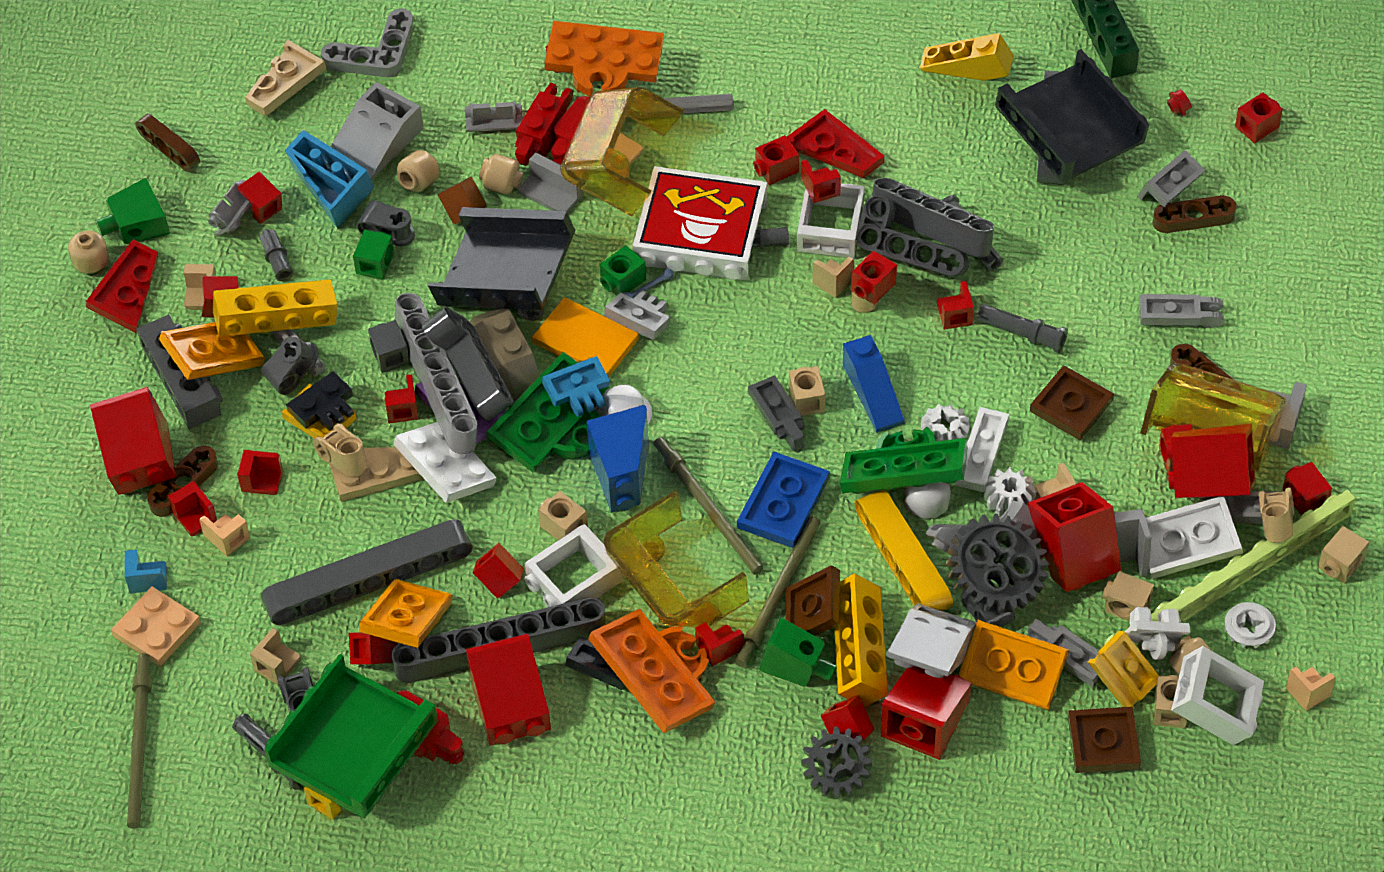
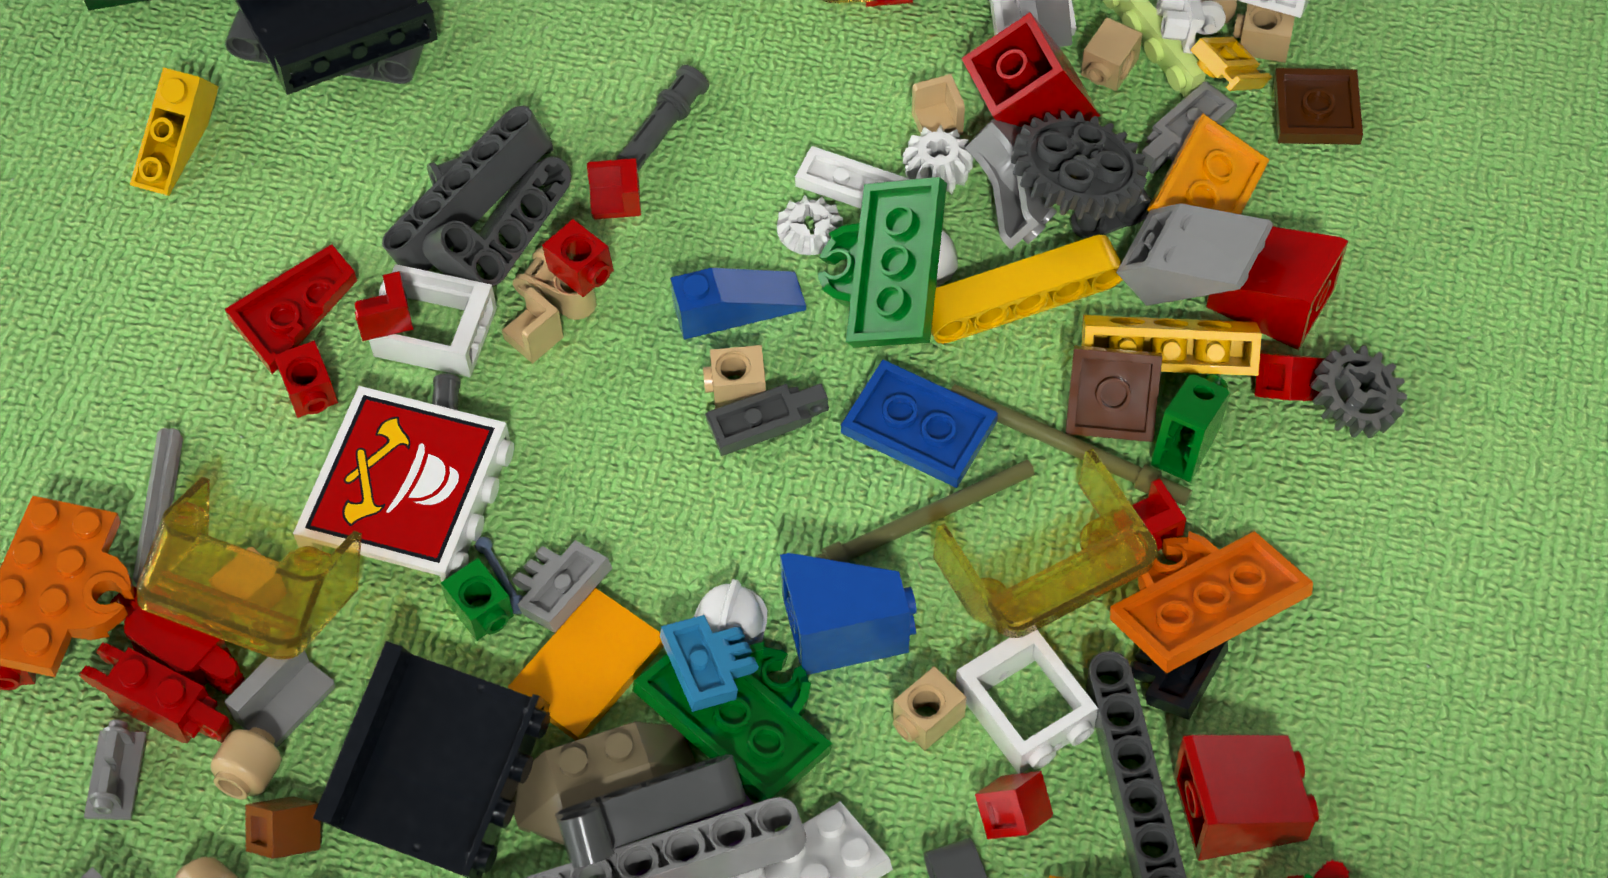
camera: 85 degrees left, 5 degrees up
reddish brown plate [1029,365,1114,440] -> none

